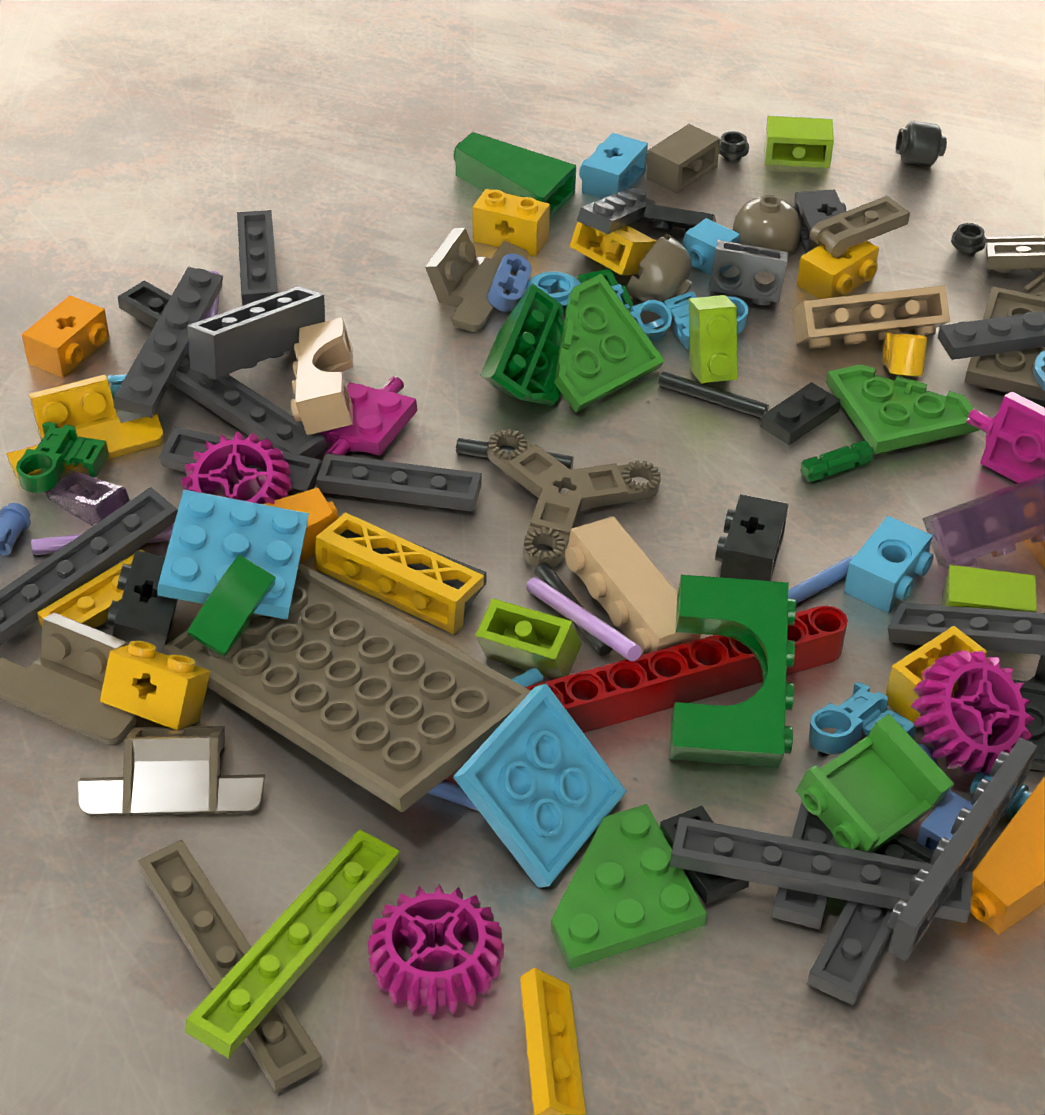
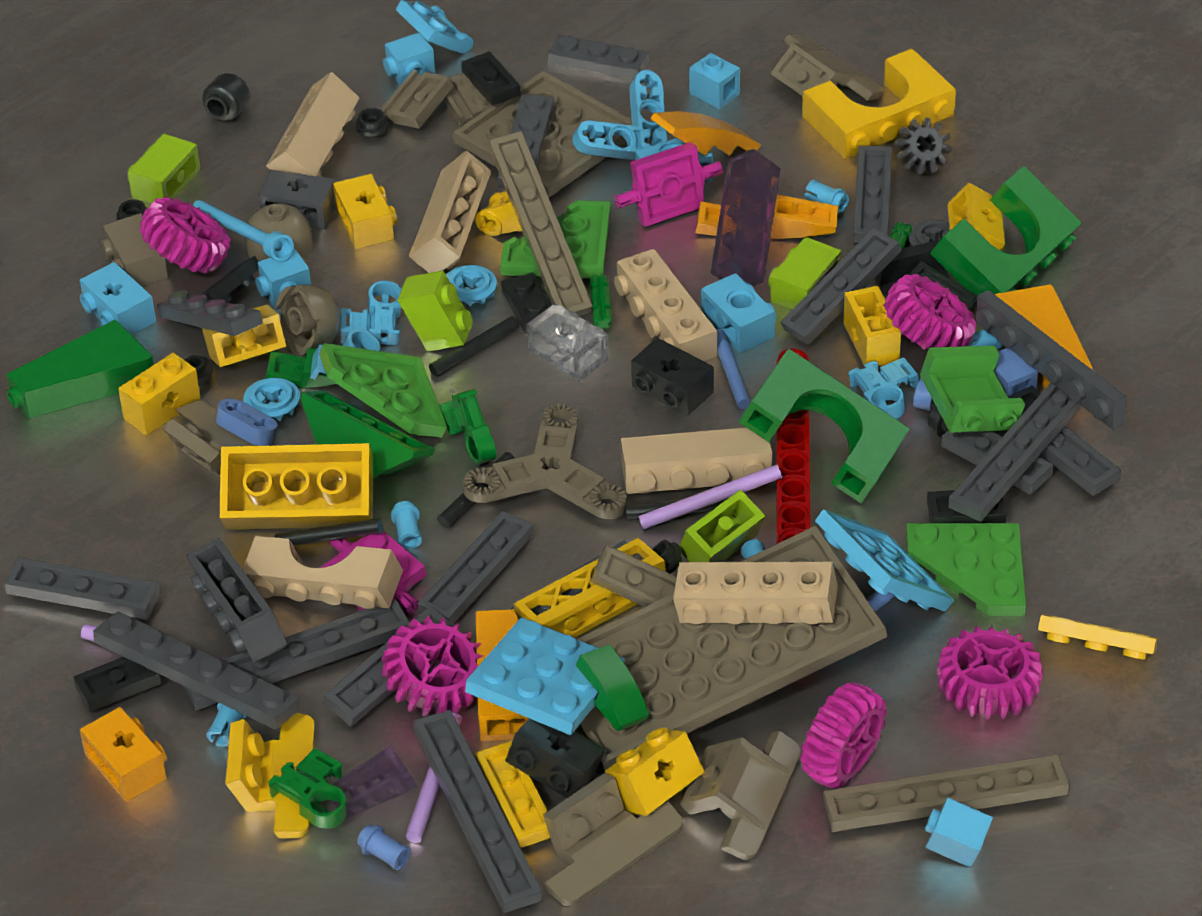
camera: 65 degrees left, 0 degrees up
lime plate [185,829,400,1058] -> none
dark grey brick [708,240,788,305] -> none
dark tan plate [810,196,910,258] -> none
none -> dark pink gear [139,197,231,273]
none -> pearl dark grey plate [184,355,213,387]
none -> medium azure piece [193,200,294,261]
none -> yellow brick [220,443,373,530]
none -> tan brick [266,71,360,177]
none -> pearl dark grey bar [274,518,383,546]
none -> medium azure pin [390,501,422,549]
none -> green piece [439,389,497,466]
none -> medium azure gear [446,265,497,308]
none -> dark tan plate [489,131,593,322]
none -> clear brick [527,303,608,381]
none -> dark tan tile [590,545,677,607]
none -> tan brick [614,249,717,362]
none -> pearl dark grey plate [652,540,682,574]
none -> tan brick [673,562,838,624]
none -> dark pink gear [800,682,887,789]
none -> medium azure brick [924,797,993,867]

